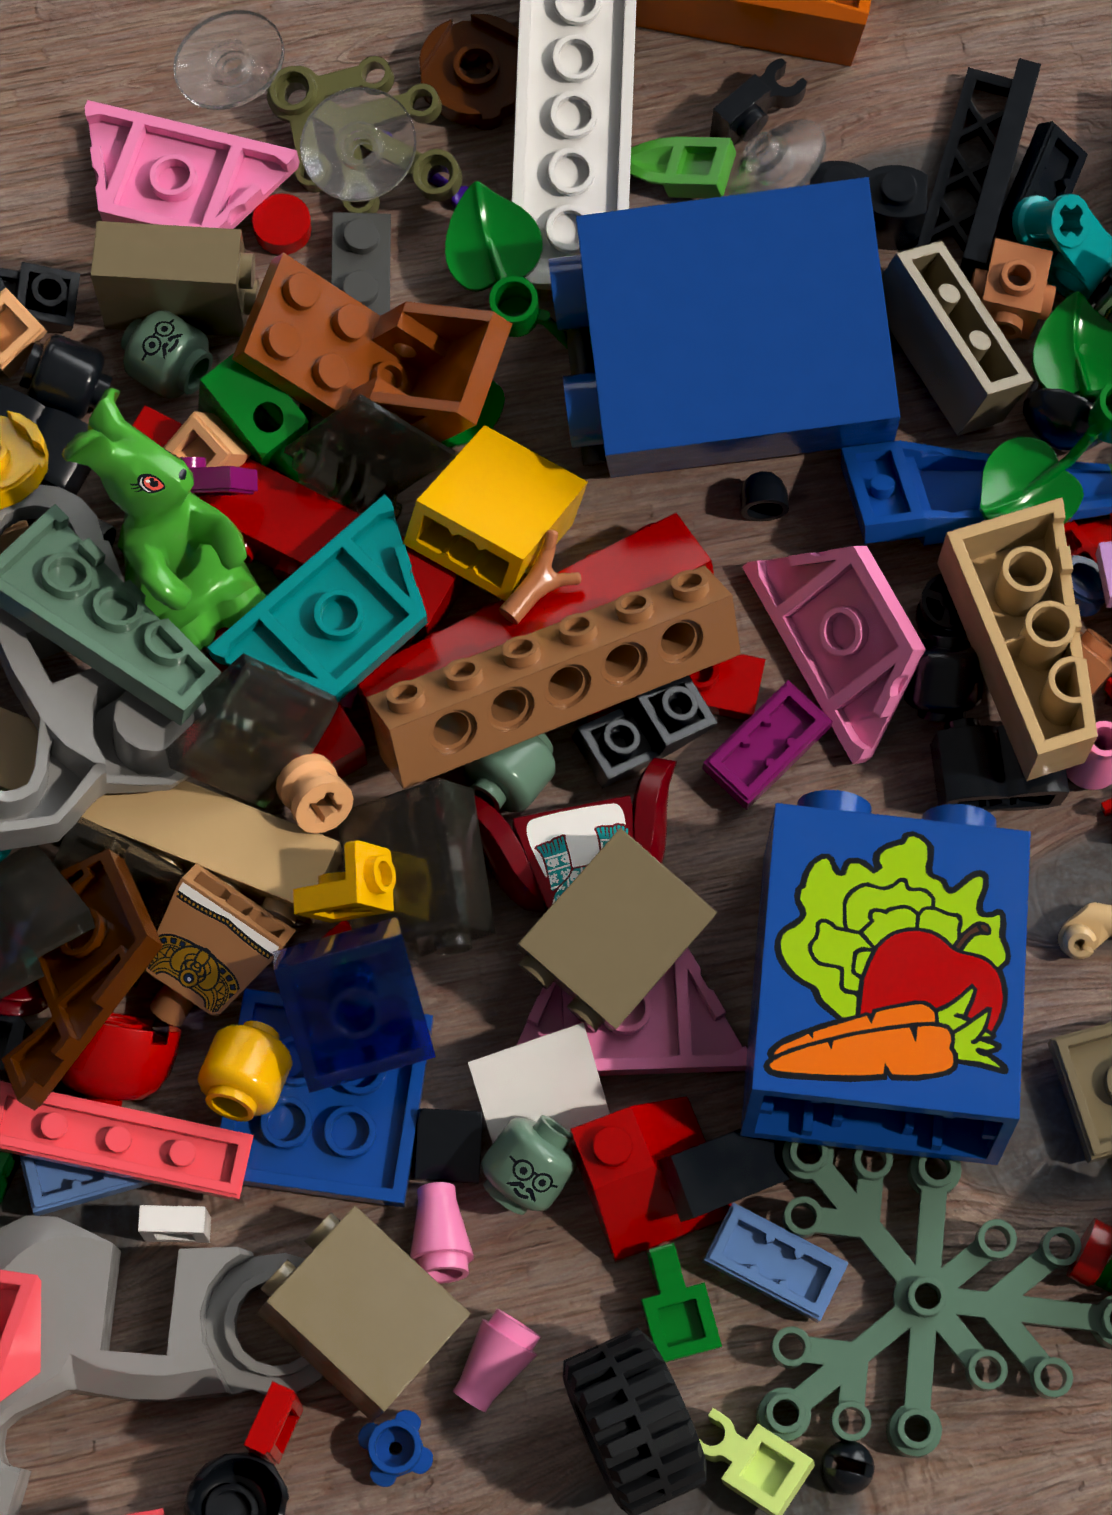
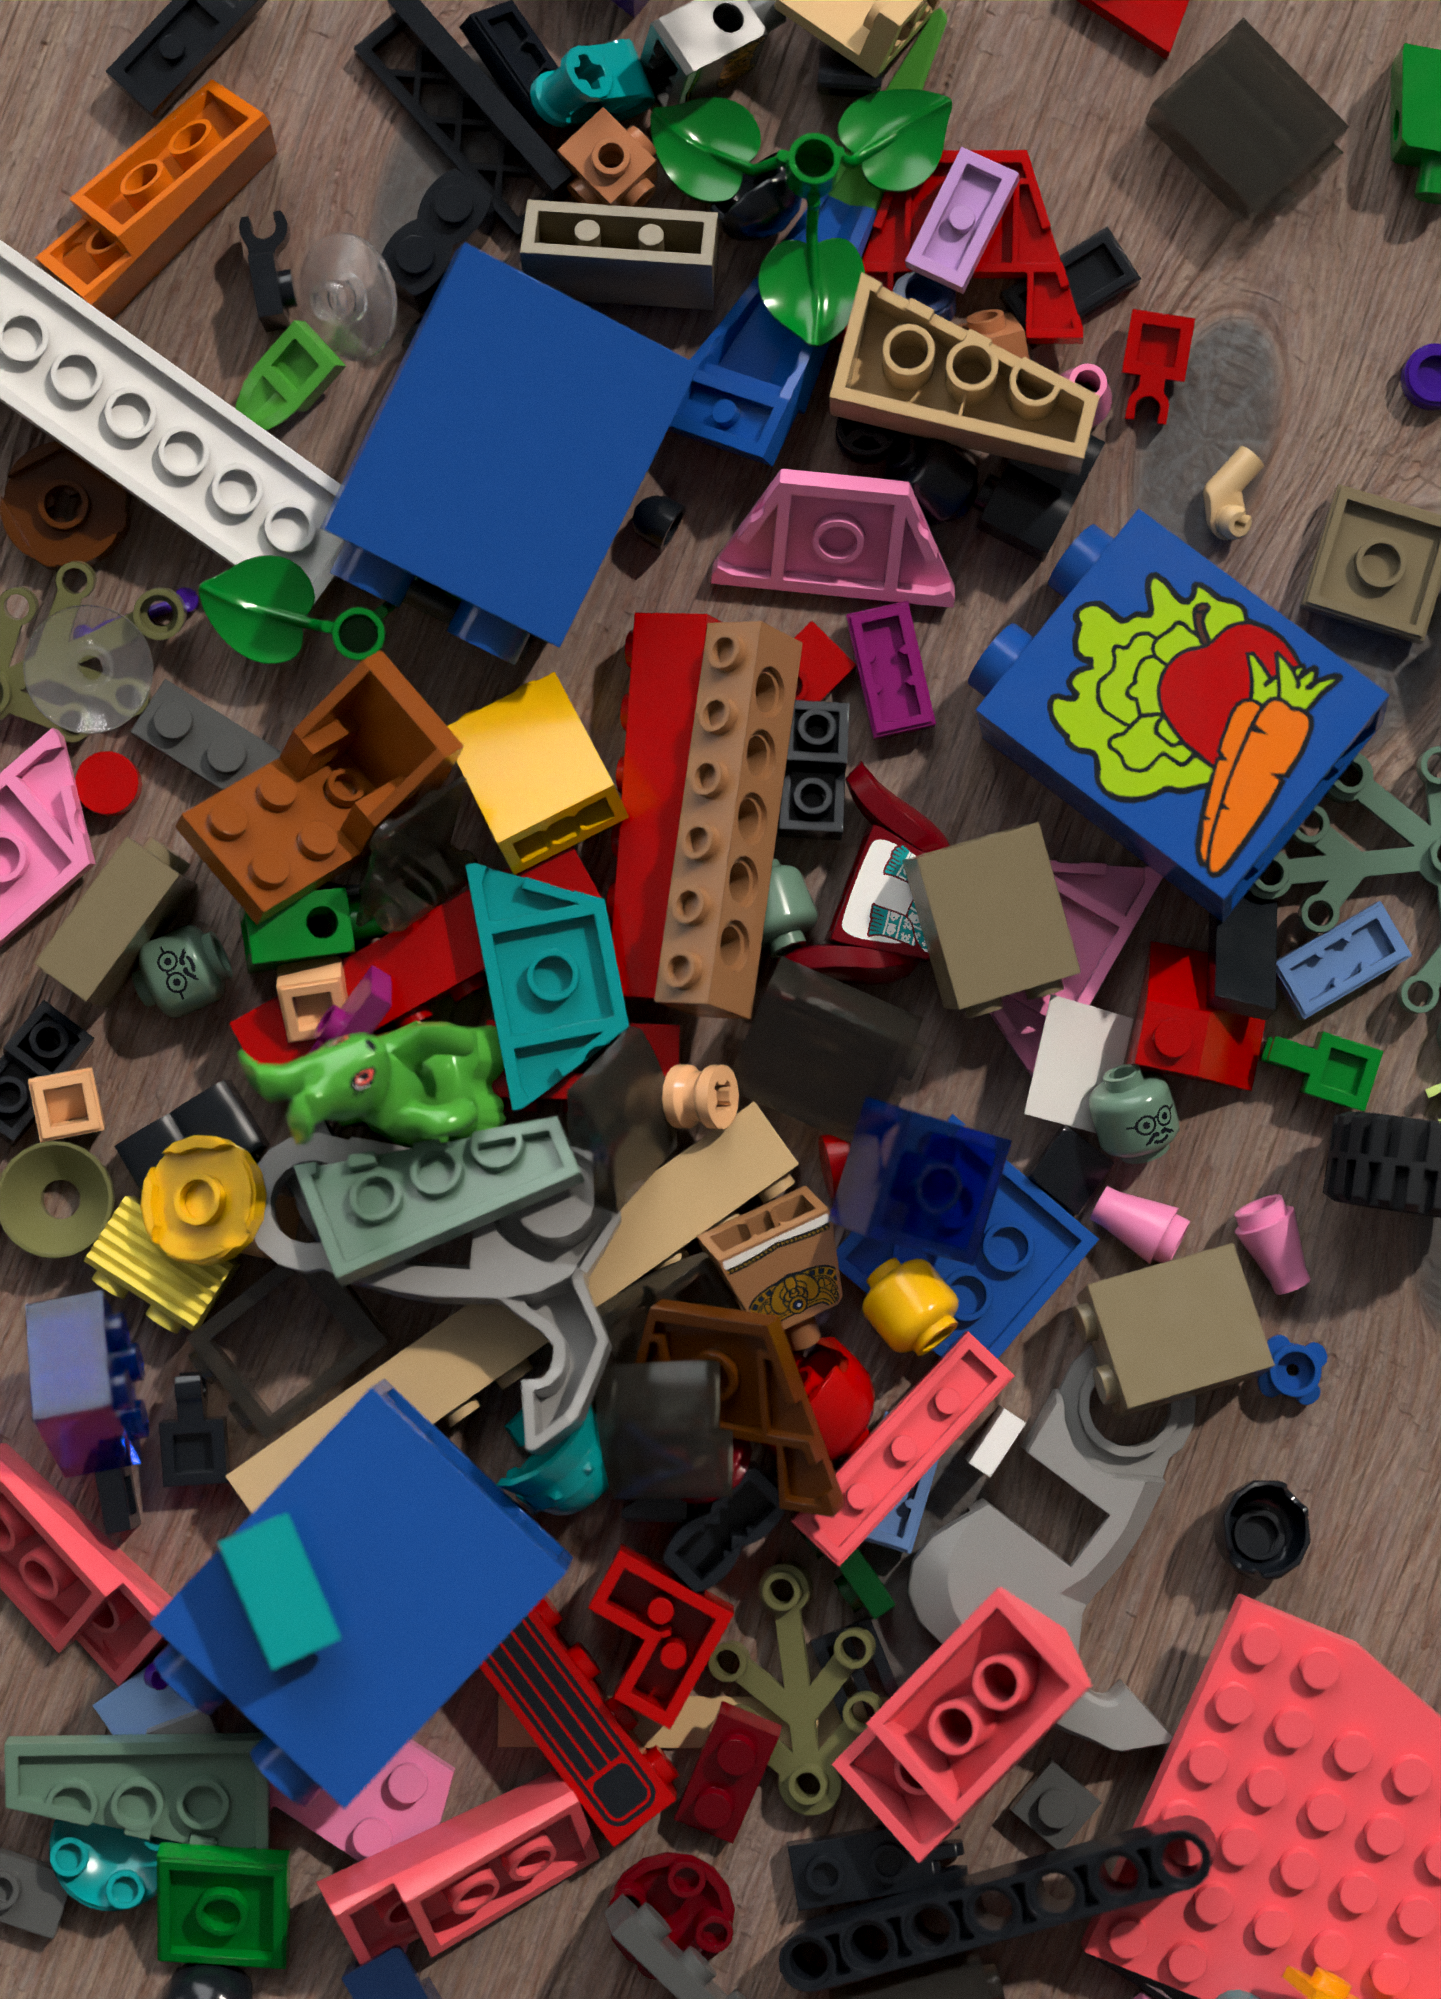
camera: 55 degrees left, 15 degrees up
black head [19,334,113,420] -> none
red tile [244,1381,304,1466] -> none
yellow bracket [293,840,396,923] -> none
nougat bar [499,529,581,625] -> none

